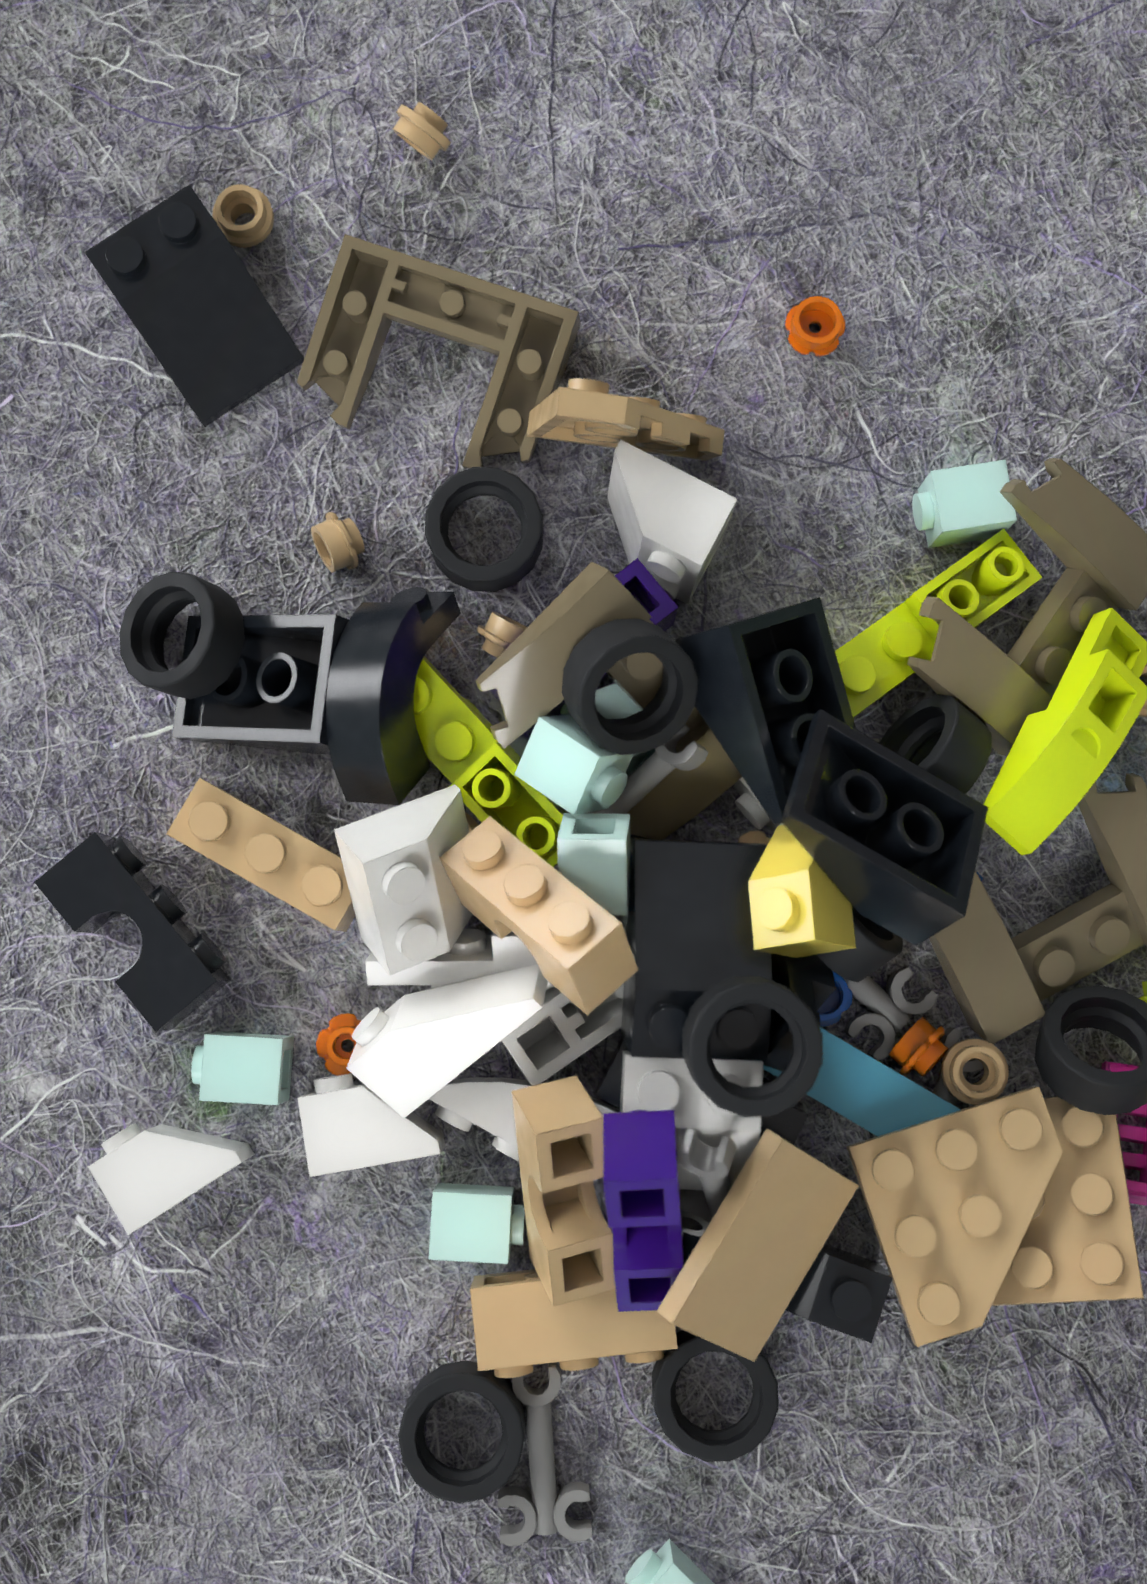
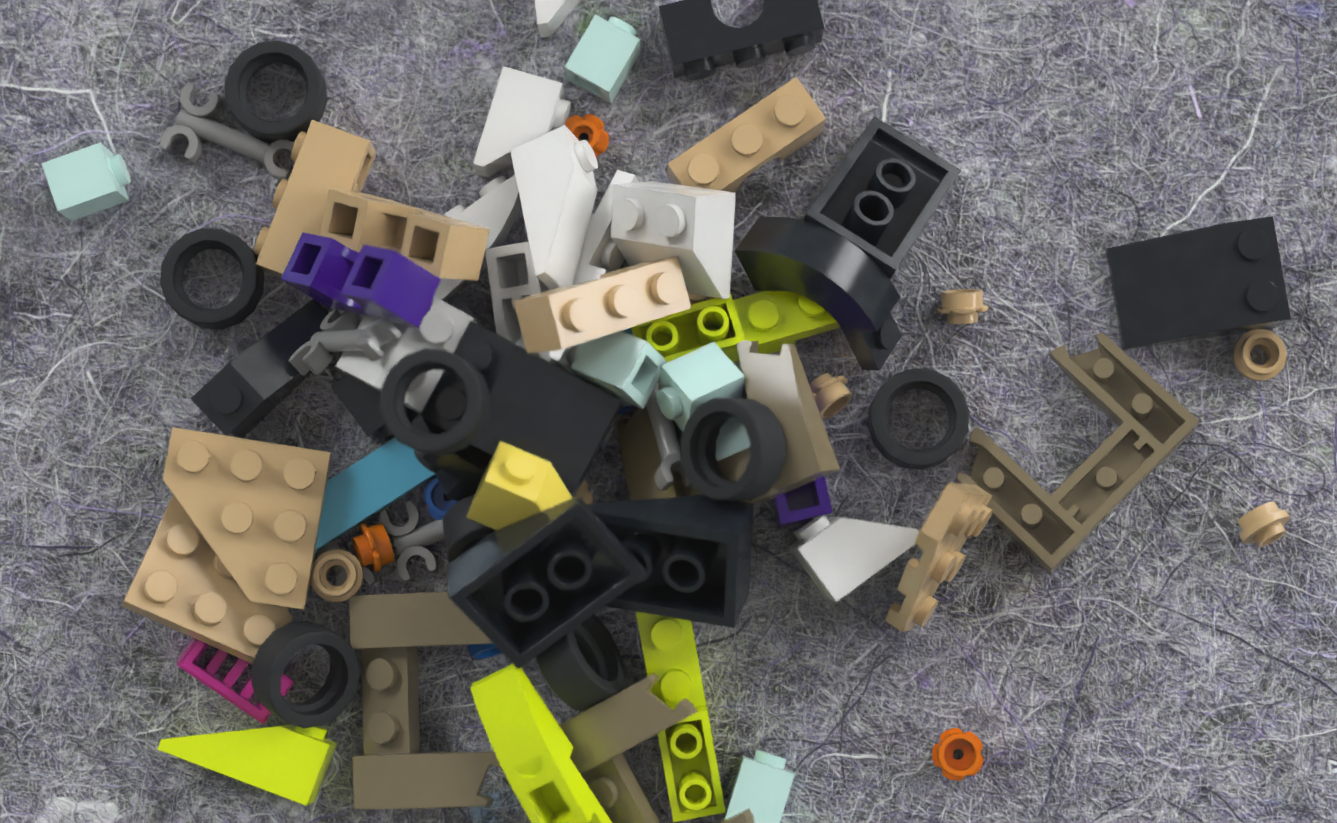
camera: 120 degrees right, 0 degrees up
black tyre [119,571,245,699] -> none
light aqua brick [428,1183,525,1264] -> none
tan tile [657,1129,859,1362] -> none

